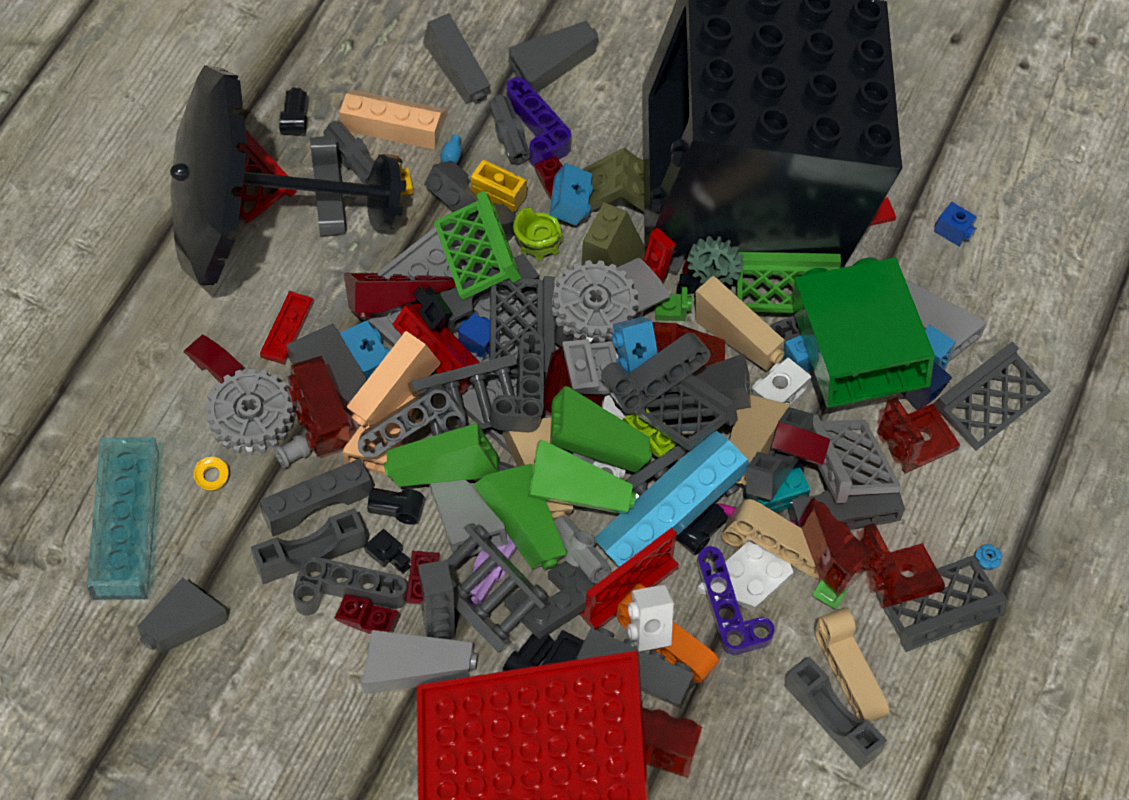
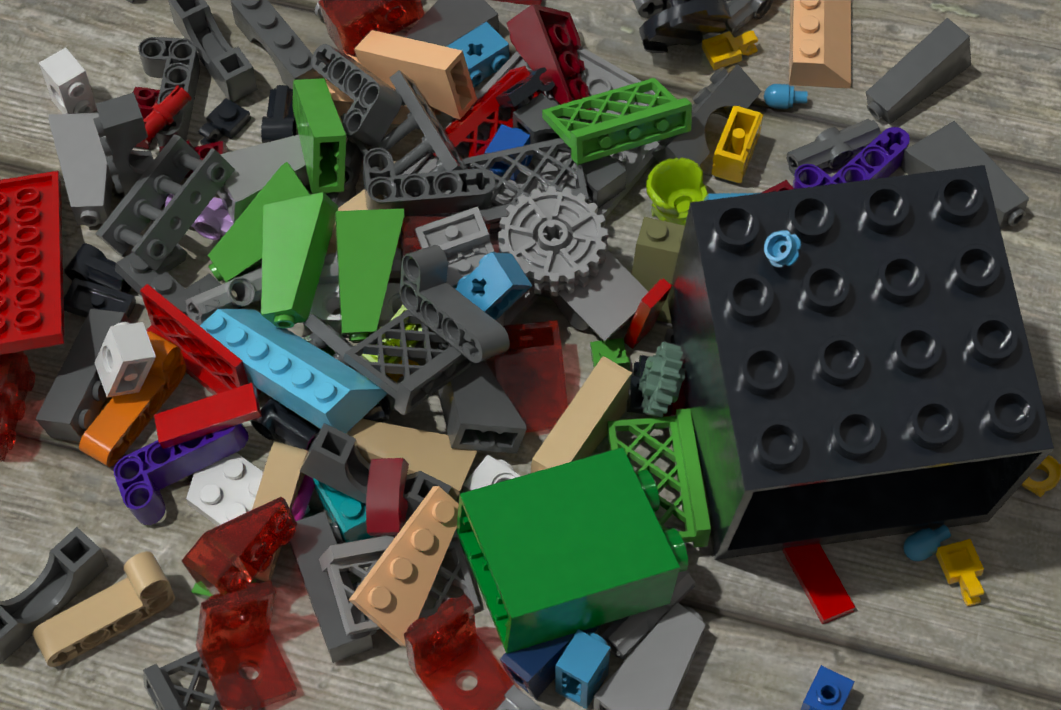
camera: 85 degrees right, 0 degrees up
none -> white brick [39,48,97,114]
none -> red pin [143,85,192,144]
none -> red tile [154,383,262,449]
none -> light nougat wing [349,486,459,646]
none -> dark azure plate [764,230,801,268]

